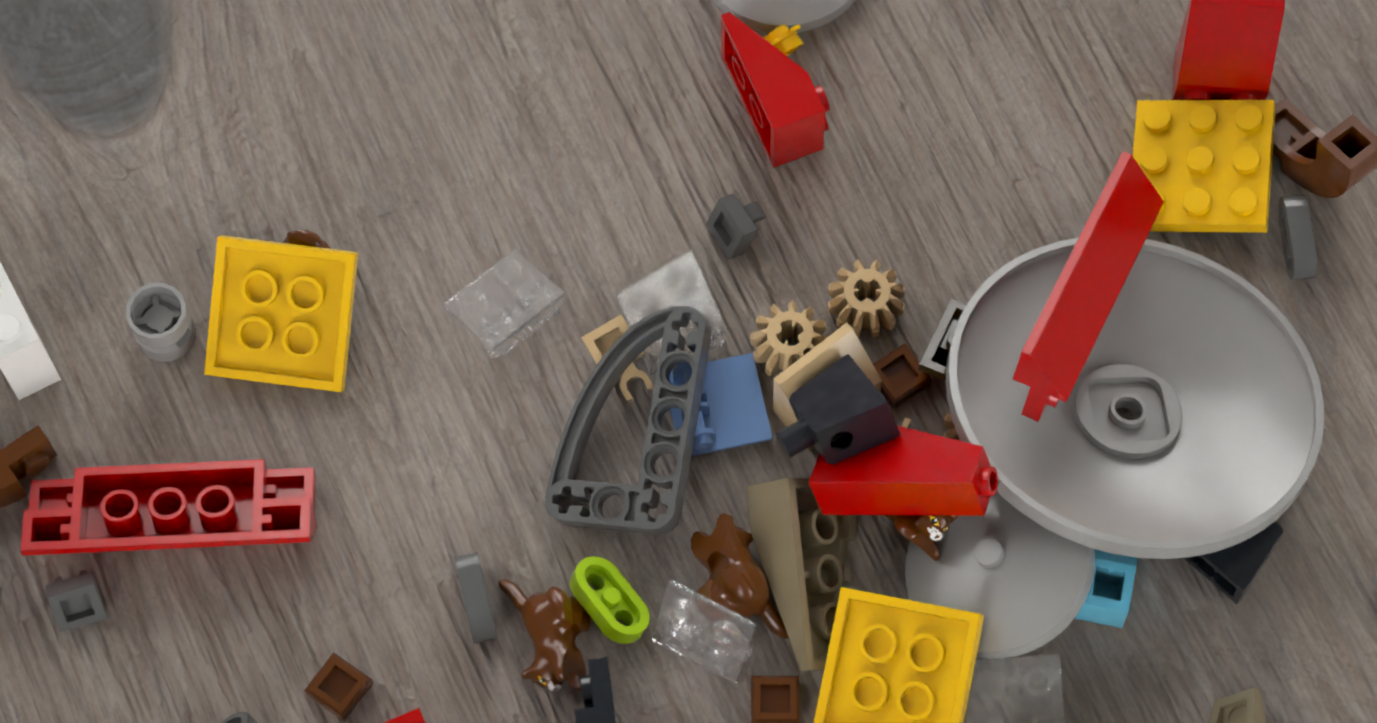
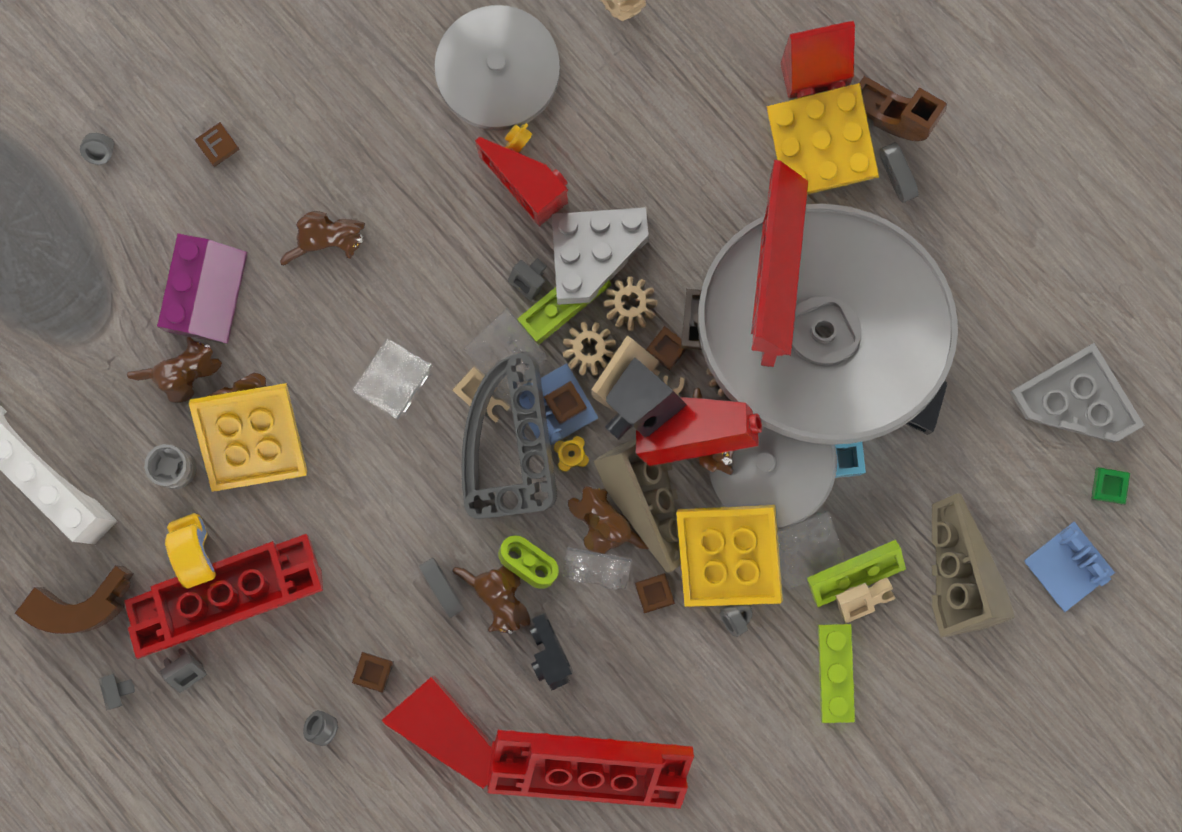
camera: 15 degrees left, 15 degrees up
none -> reddish brown animal [127,337,222,403]
none -> slope [157,233,247,344]
none -> yellow animal [165,513,216,589]
none -> reddish brown animal [280,211,365,266]
none -> lime plate [517,280,611,345]
none -> reddish brown tile [544,381,587,425]
none -> light grey plate [552,207,648,305]
none -> yellow plate [554,436,589,472]

